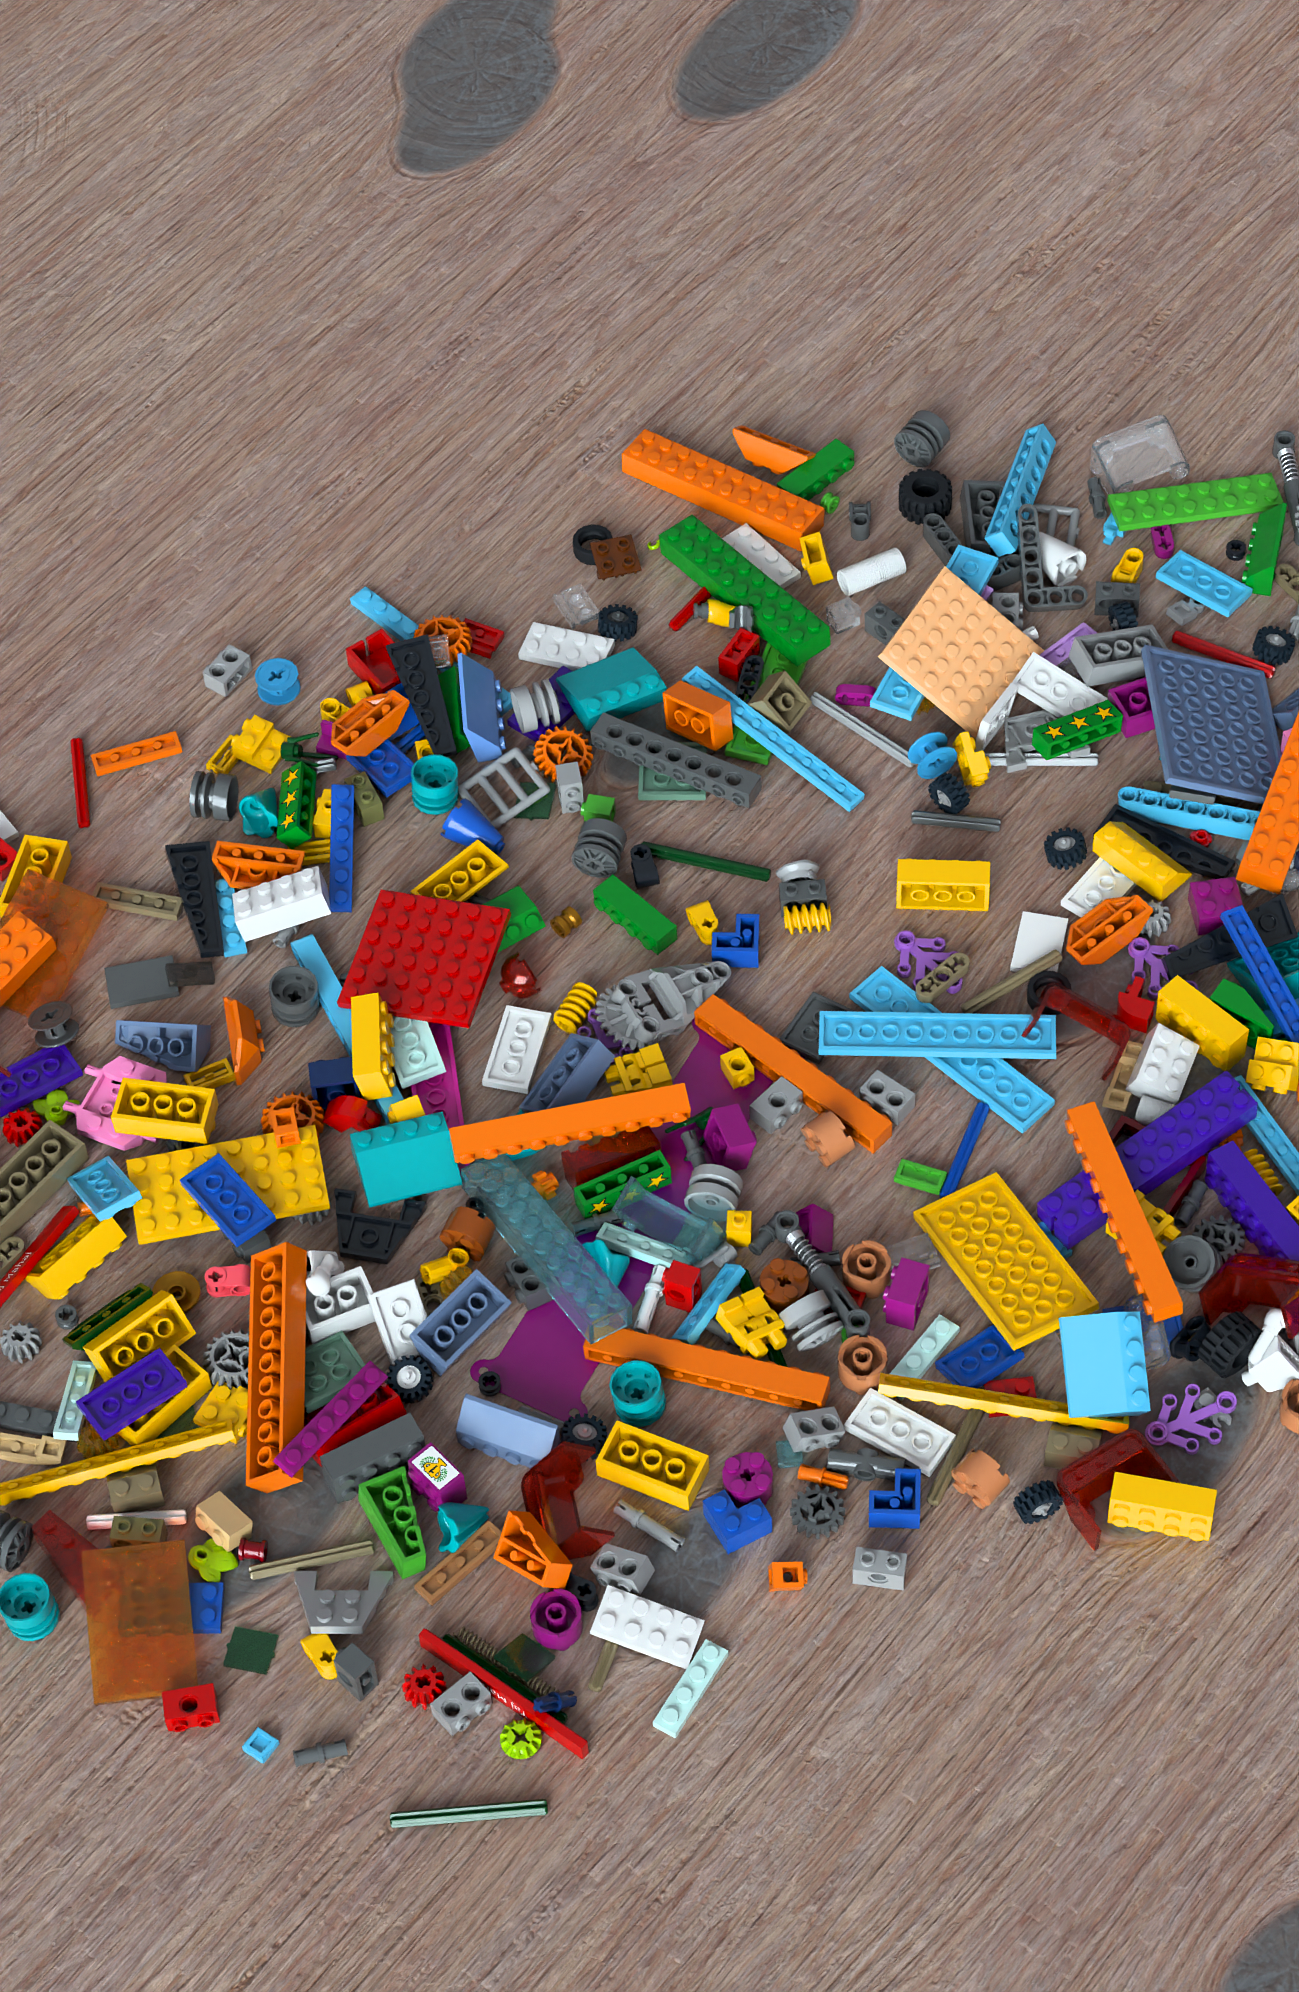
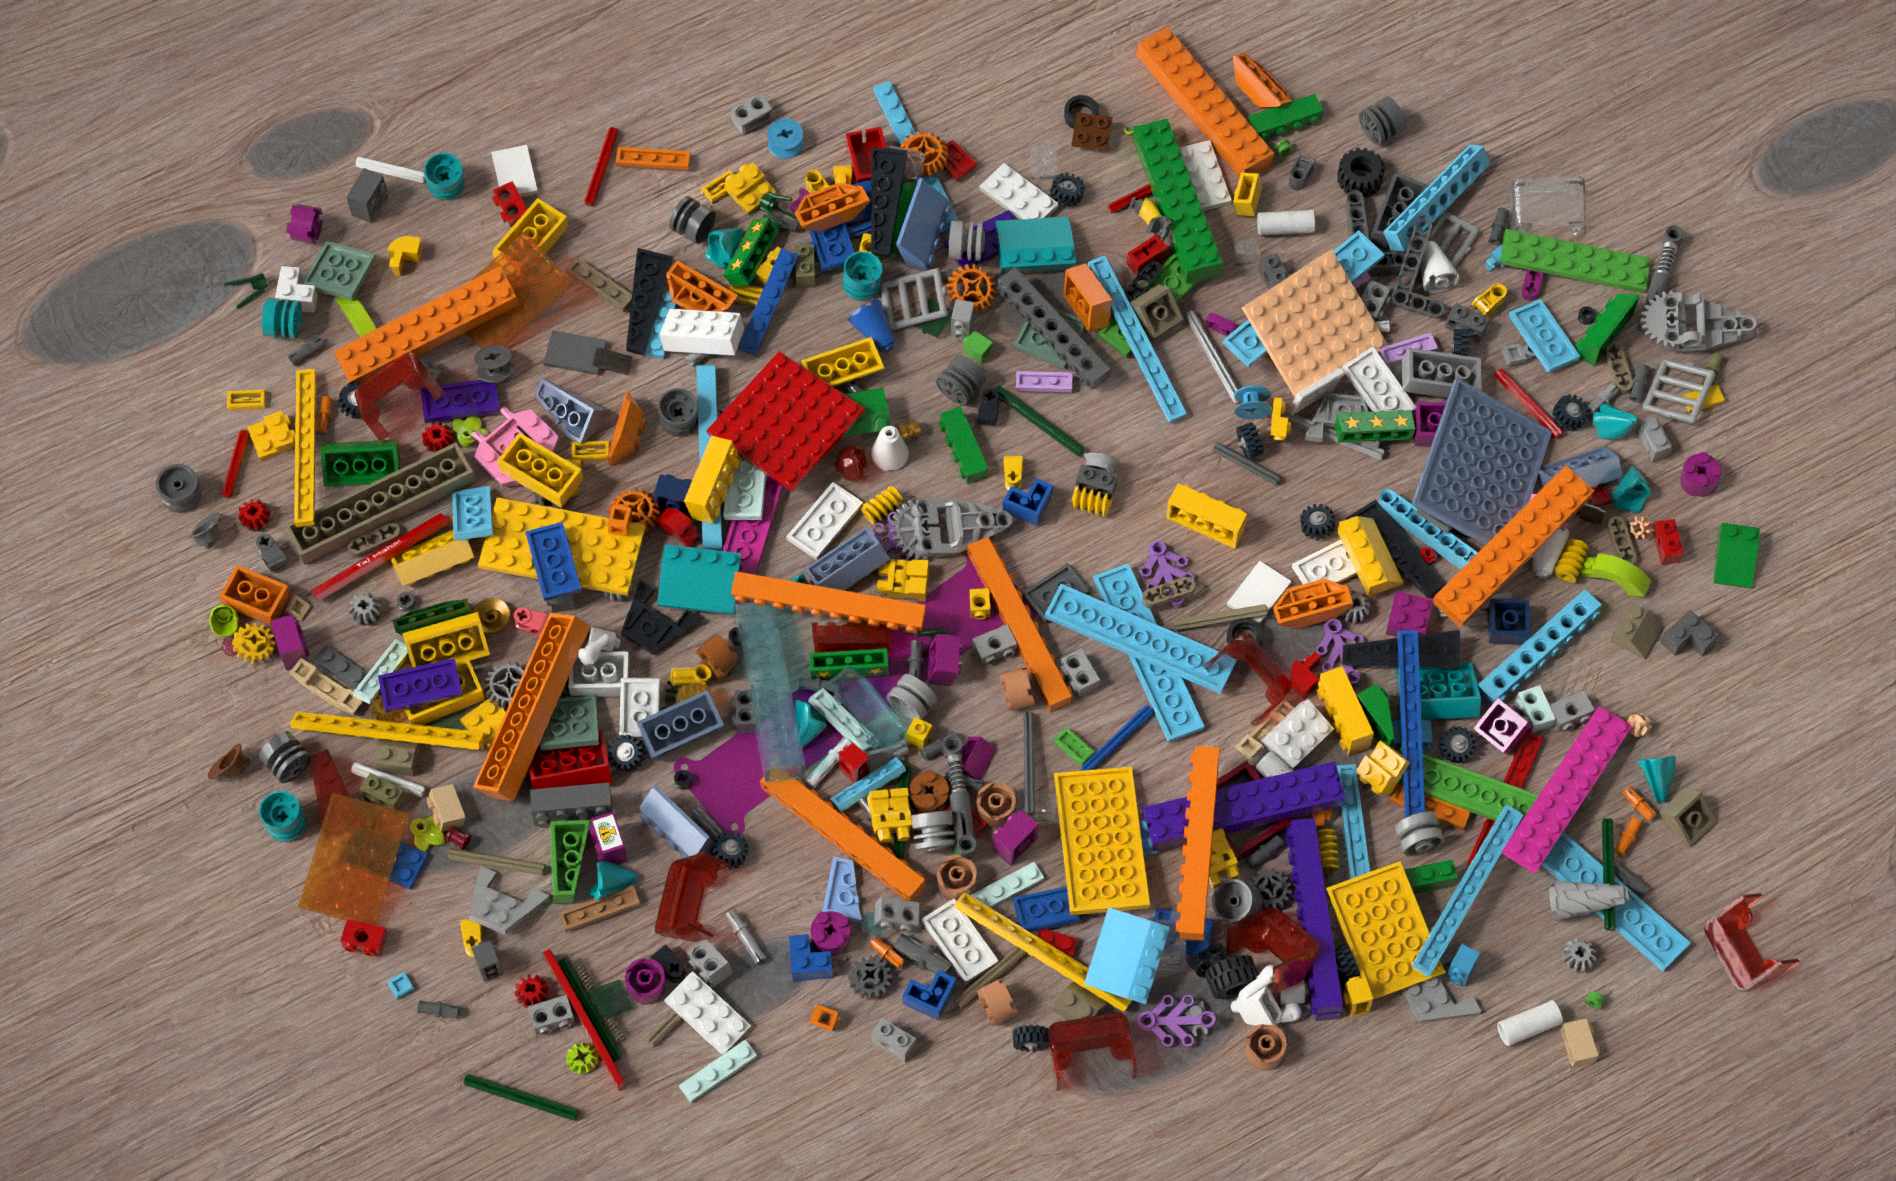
camera: 20 degrees right, 10 degrees up
clear green piece [223,1626,279,1675] -> none
magenta plate [273,1361,388,1478] -> none
yellow brick [387,1095,425,1124] -> none
orange wedge [493,1510,573,1589] -> none
orange gear [529,1170,559,1201] -> none
dark blue axle [533,1690,577,1713] -> none
yellow brick [596,1420,709,1511] -> none
teal wheel [609,1360,666,1427] -> none
yellow brick [1107,1472,1217,1541] -> none
none -> light blue wing [822,856,862,922]
none -> white cone [871,426,909,472]
none -> lavender plate [1016,371,1072,393]
none -> dark grey axle [1023,712,1036,816]

